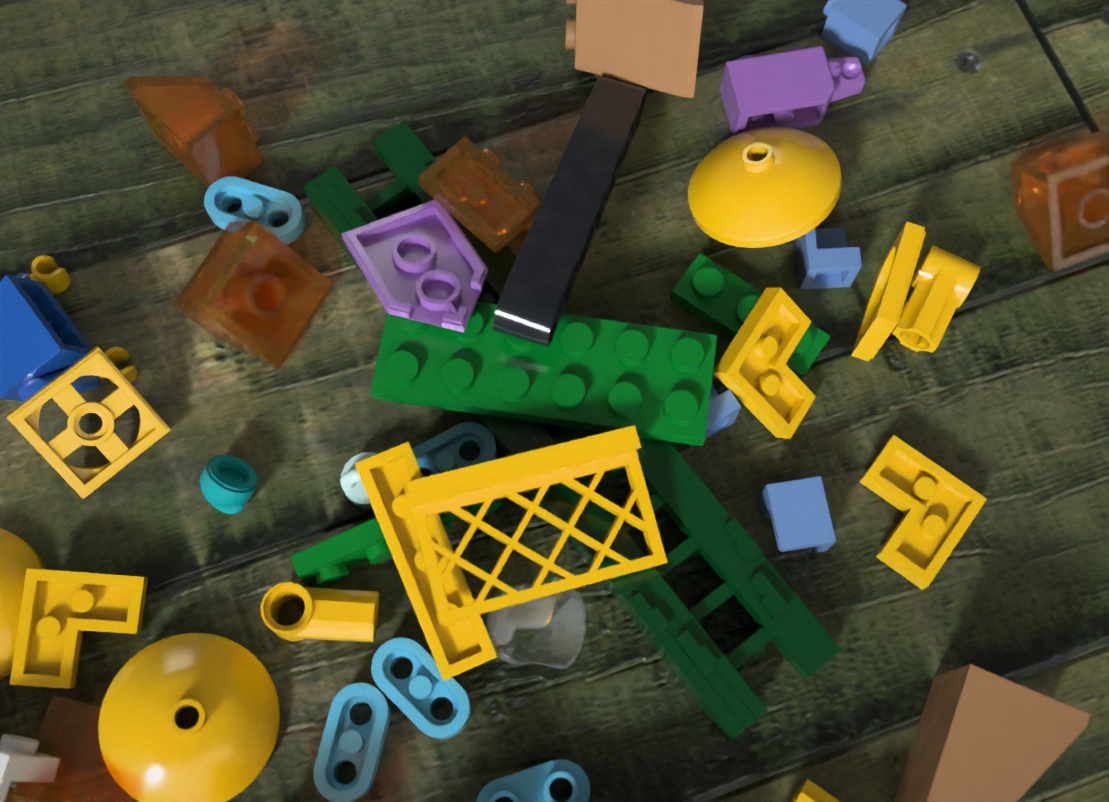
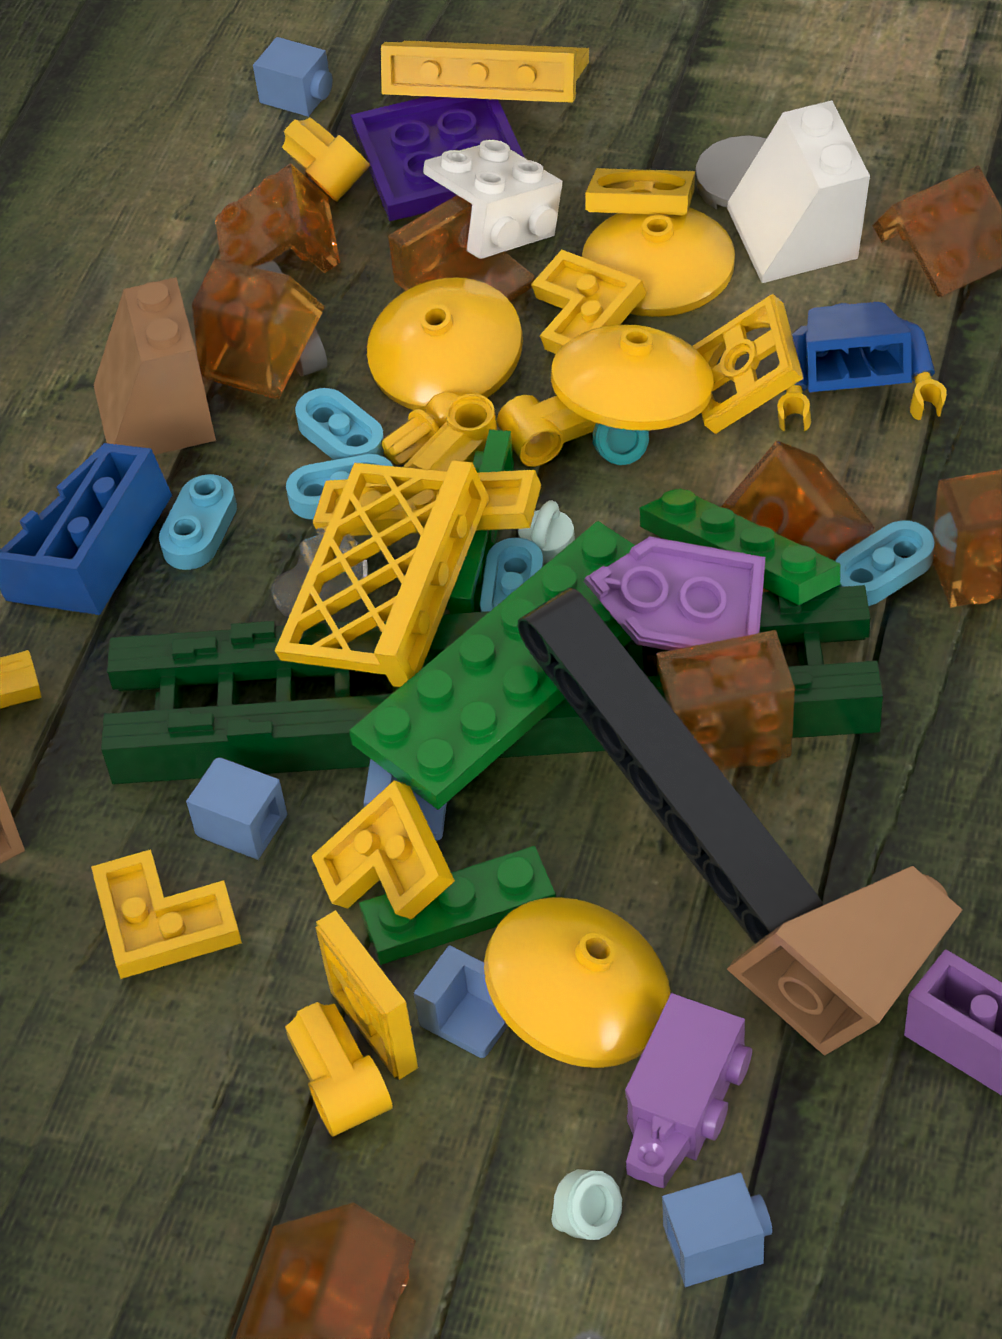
camera: 130 degrees right, 20 degrees down
none -> yellow axle [381,392,459,465]
none -> yellow piece [497,395,596,467]
none -> yellow dish [551,325,714,430]
none -> light aqua tile [551,1169,622,1240]
none -> green plate [639,488,840,605]

